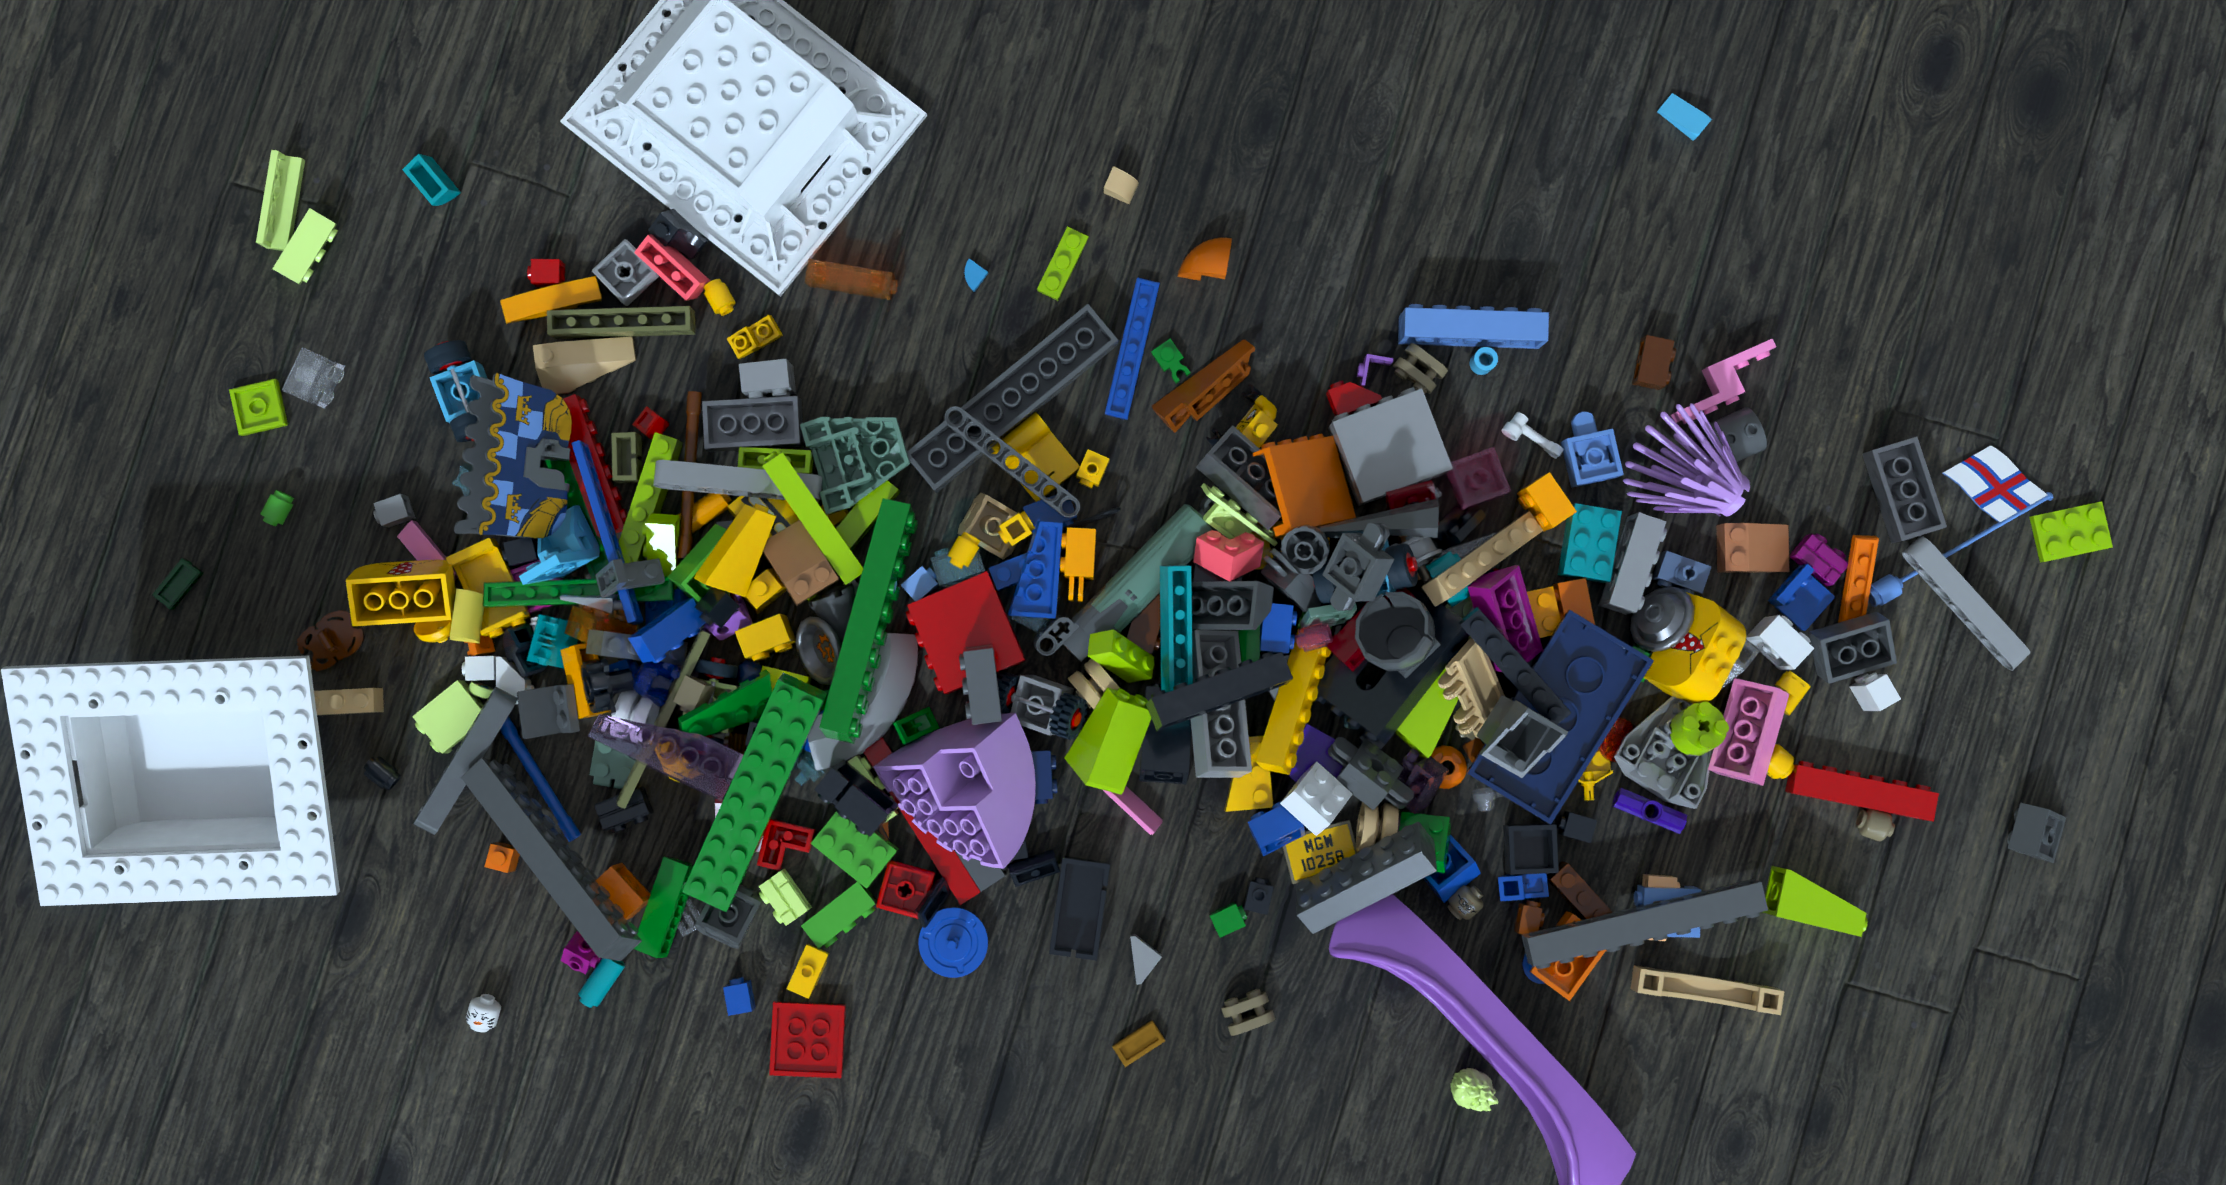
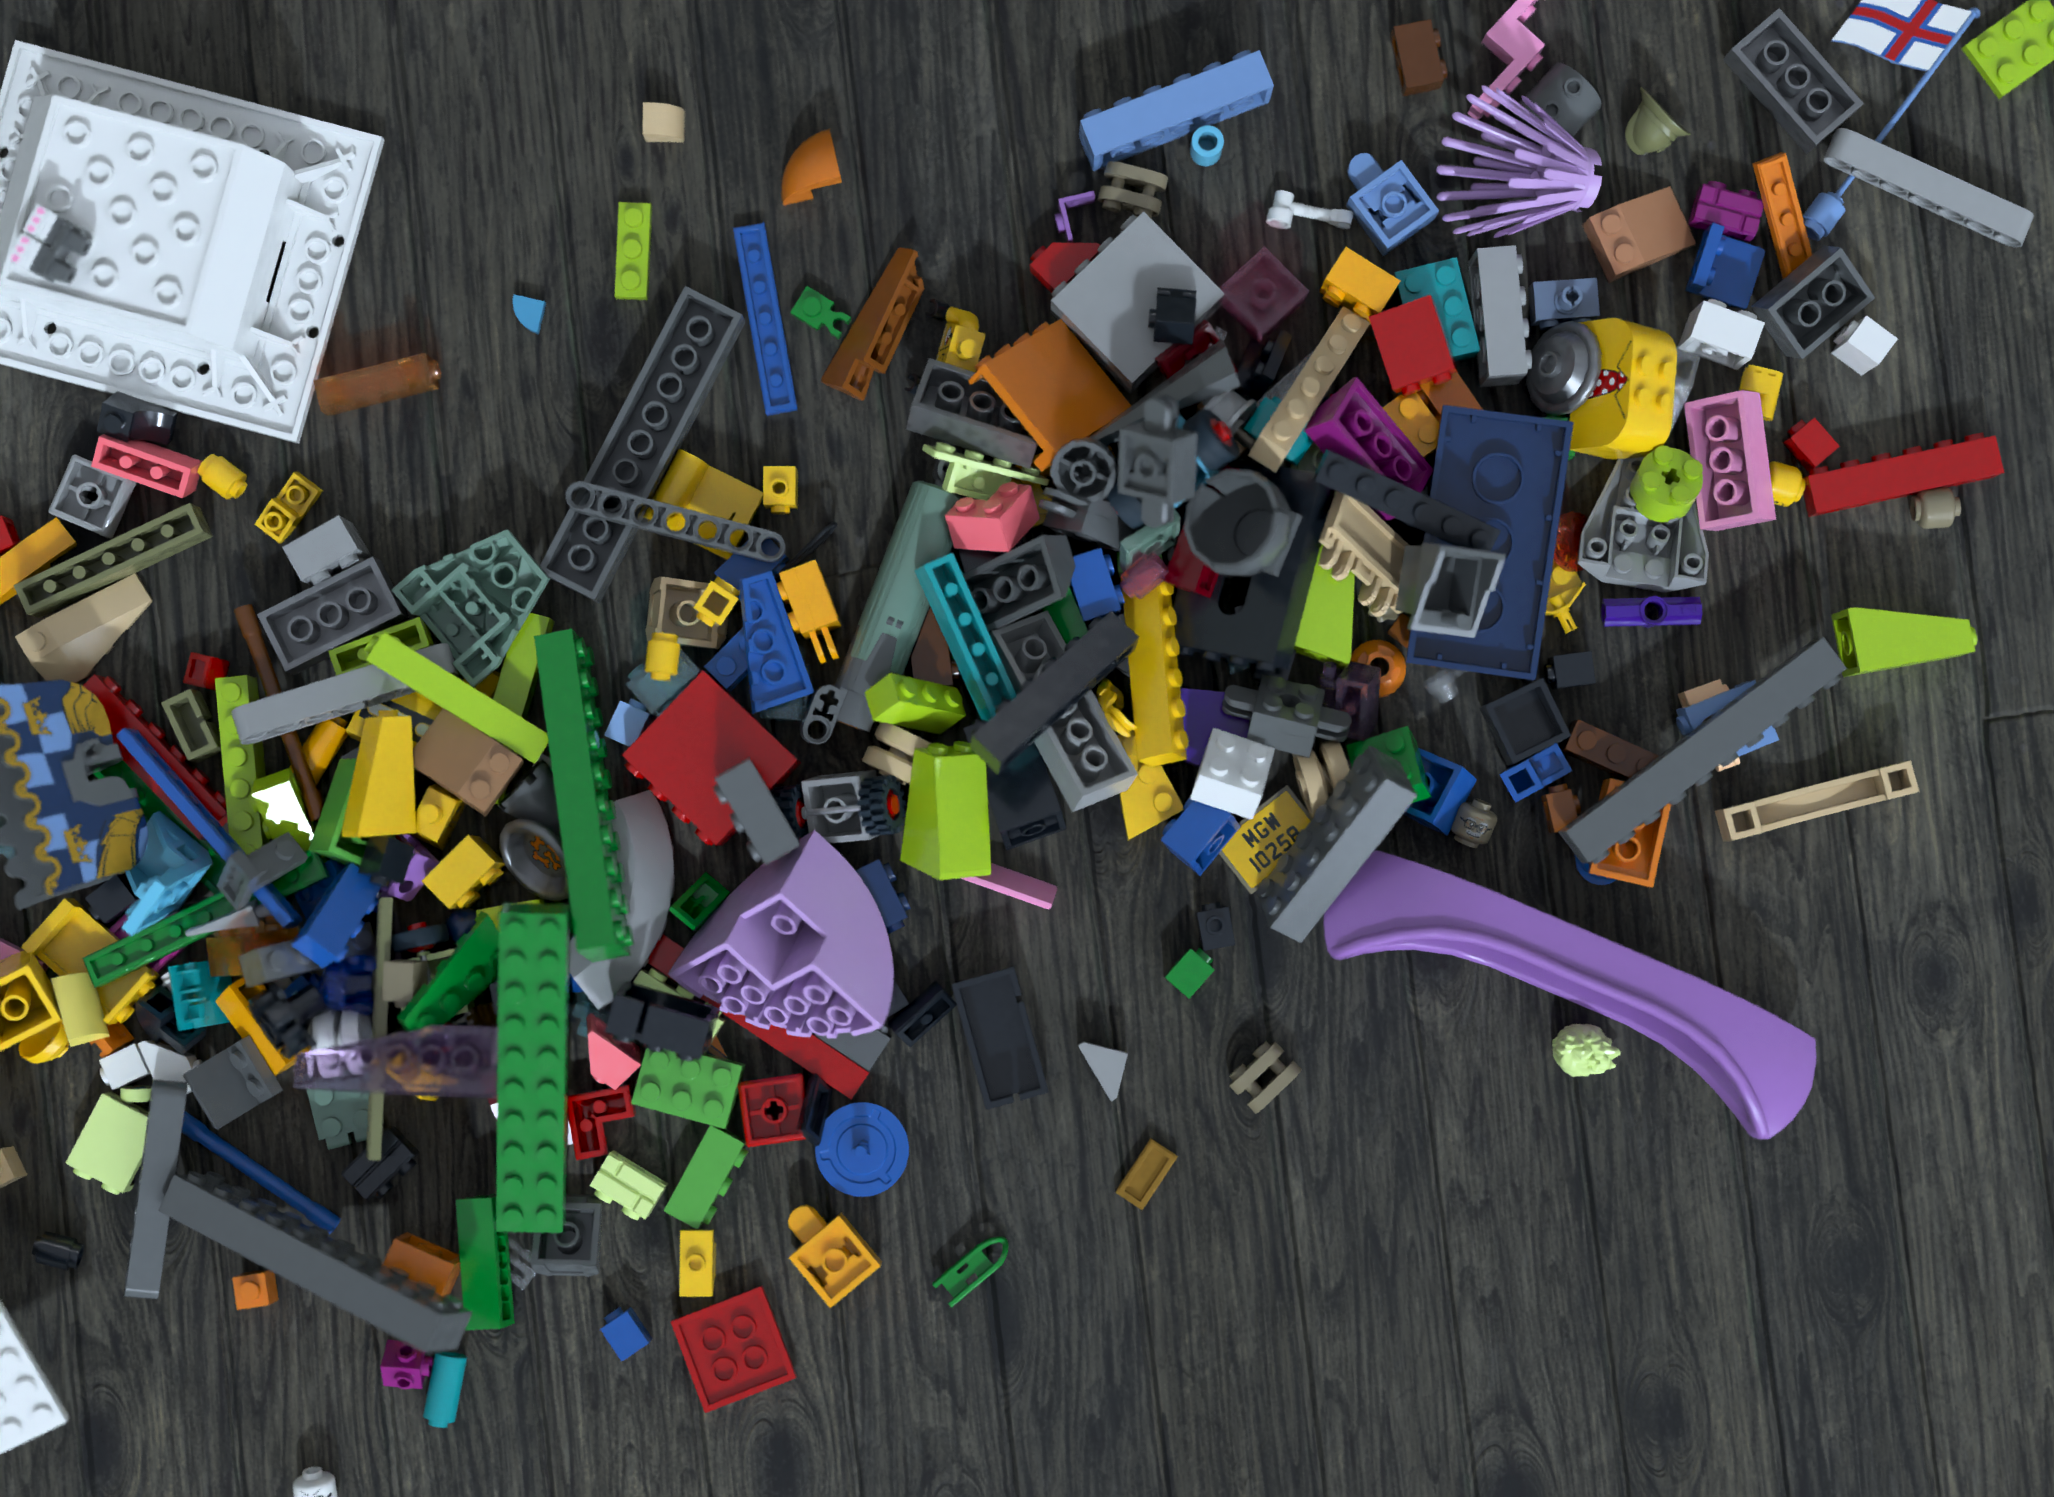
camera: 20 degrees left, 0 degrees up
none -> dark grey hips [7,204,92,284]
none -> coral slope [586,1013,641,1090]
none -> light orange brick [788,1205,882,1308]
none -> green piece [932,1236,1009,1307]
none -> yellow piece [1096,678,1137,737]
none -> black brick [1148,287,1196,345]
none -> red brick [1369,295,1458,396]
none -> olive piece [1625,87,1691,155]
none -> red brick [1783,417,1840,471]

